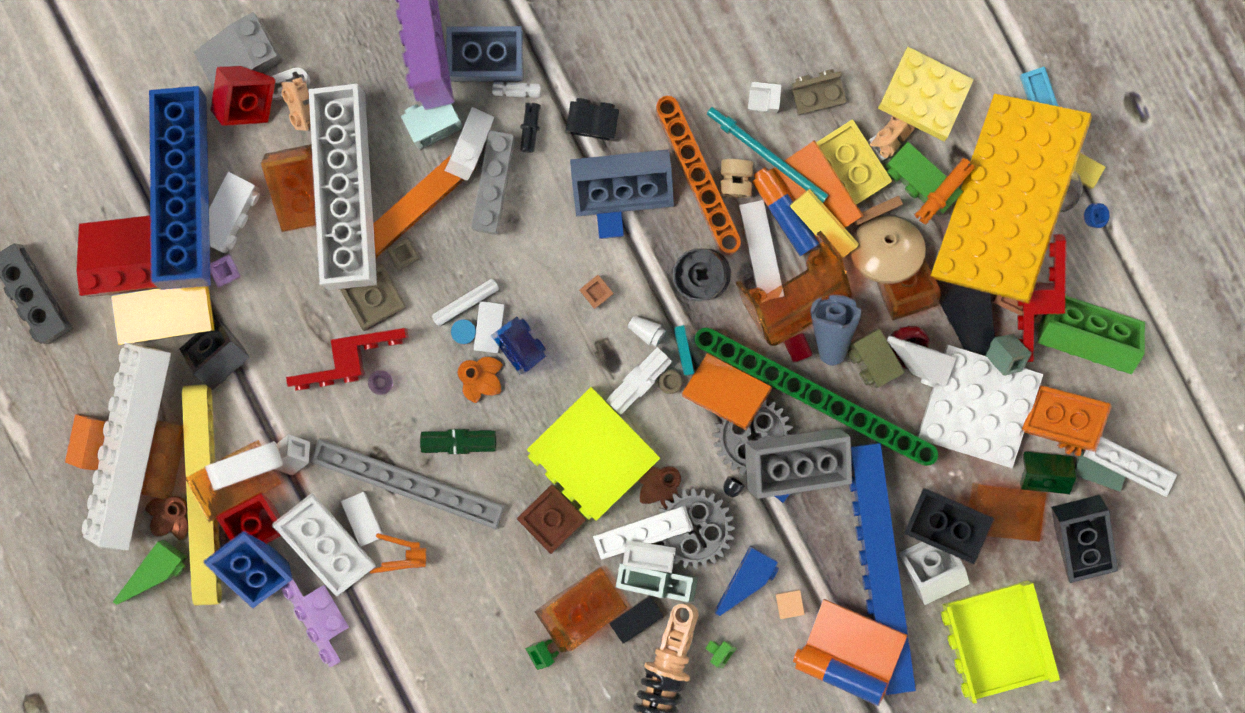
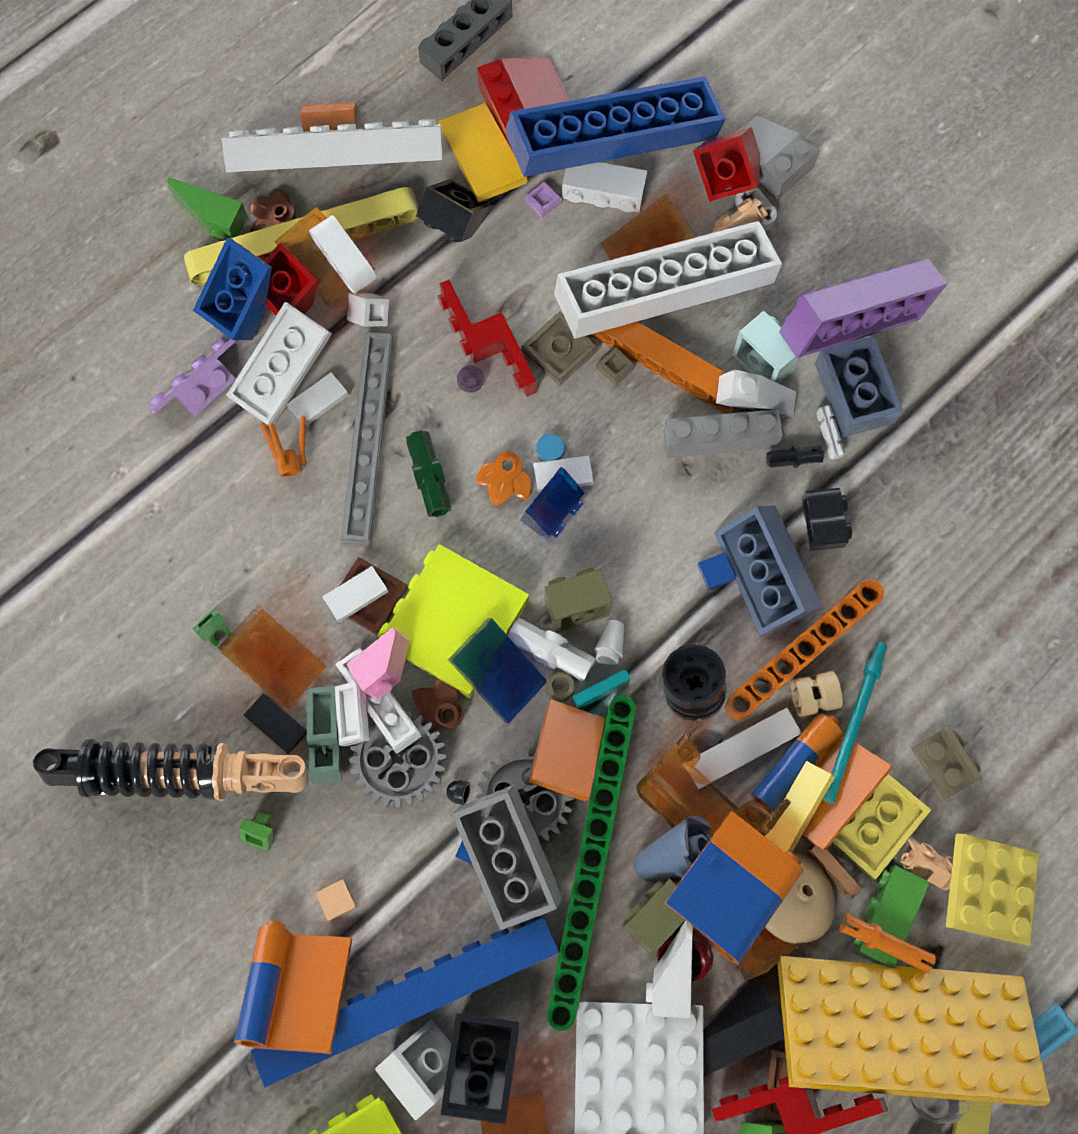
camera: 75 degrees right, 15 degrees down
clear orange brick [141,420,184,499] -> none
white axle [432,279,499,326] -> none
nougat plate [579,275,614,309] -> none
blue slope [714,546,779,616] -> none
white panel [748,82,781,113] -> none
dark red slope [784,333,813,362] -> none
sand green brick [986,334,1031,376] -> none
none -> white tile [322,566,388,623]
none -> bright pink slope [347,628,410,699]
none -> clear blue tile [448,618,547,724]
none -> olive brick [544,568,613,633]
none -> blue door [665,811,804,965]

